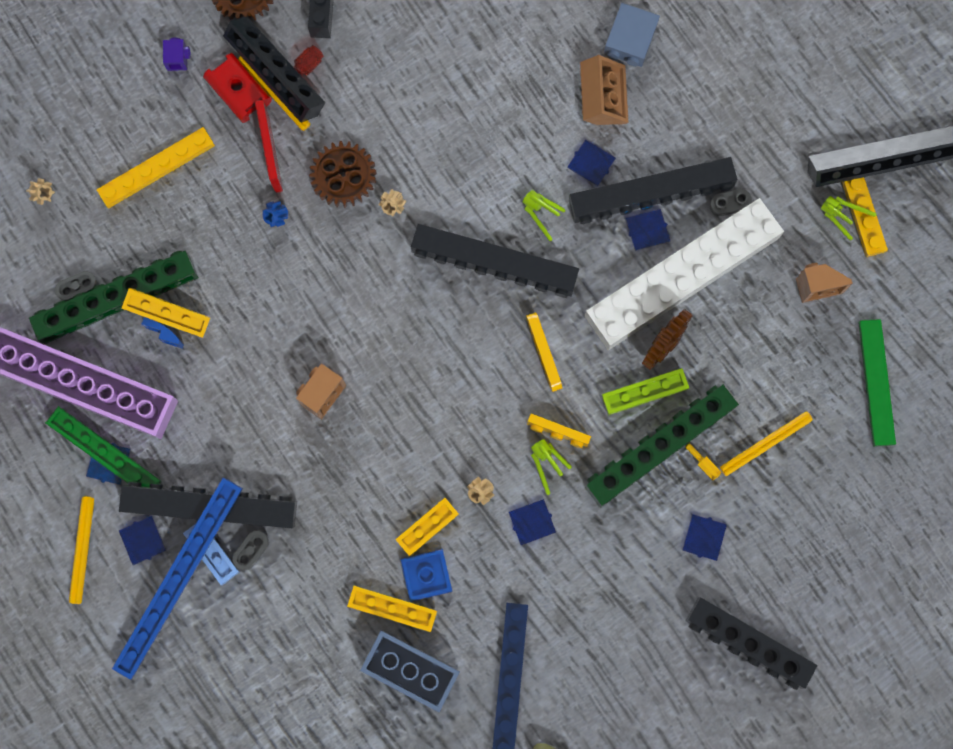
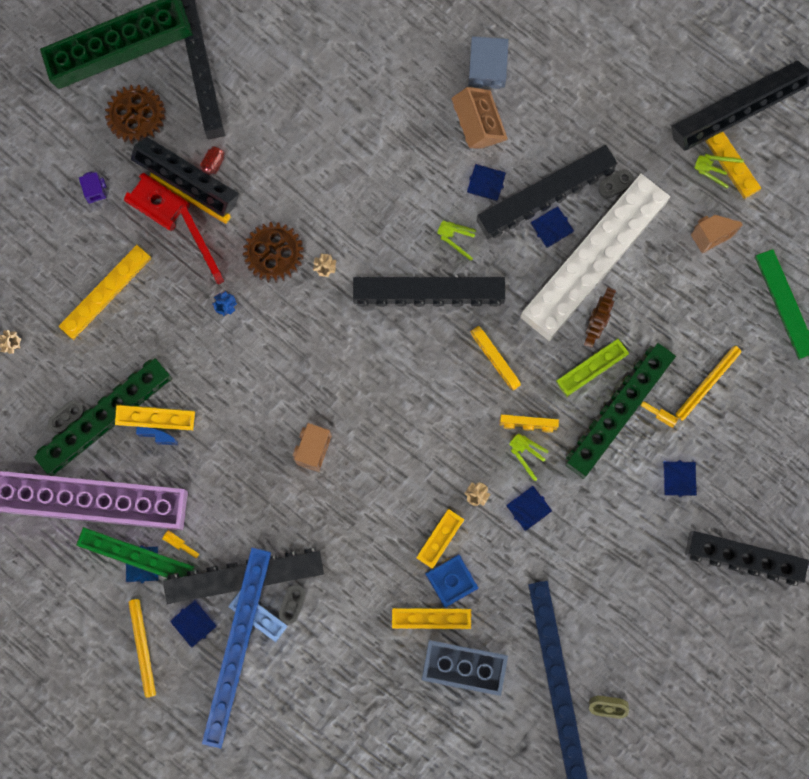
camera: 20 degrees left, 0 degrees up
none -> yellow axle [162,530,199,558]

